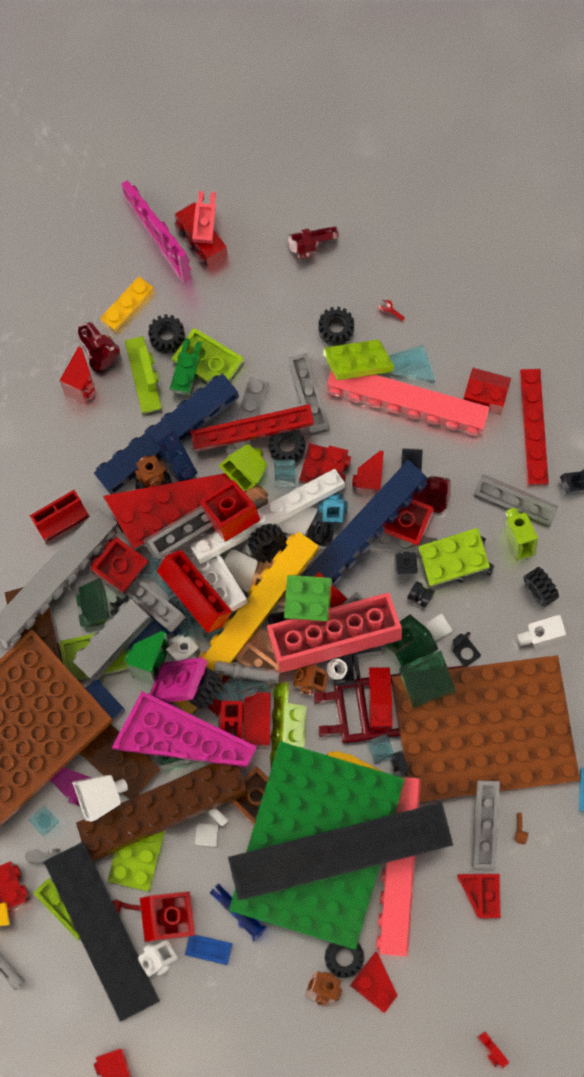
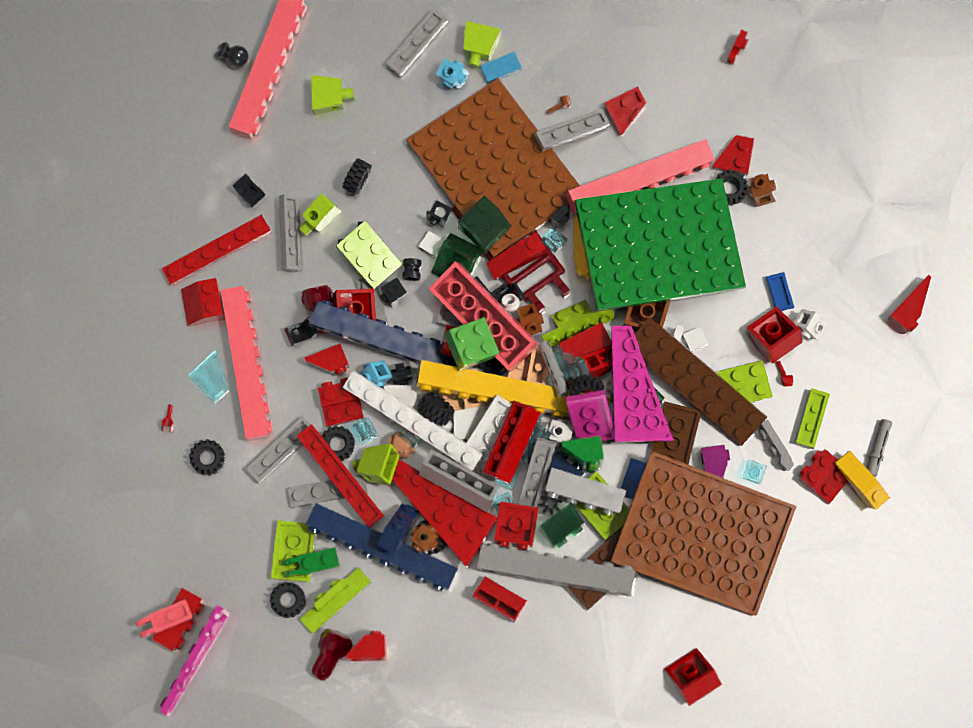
camera: 120 degrees left, 5 degrees up
black plate [43,842,160,1022] -> none
white torso [72,775,128,821] -> none
yellow plate [100,276,154,333] -> none
red slope [199,480,260,542] -> none
clear blue pin [209,883,267,942] -> none
black plate [228,802,453,901] -> none
dark red piece [287,226,339,258] -> none
lime plate [323,339,394,381] -> none
white torso [517,615,567,649] -> none

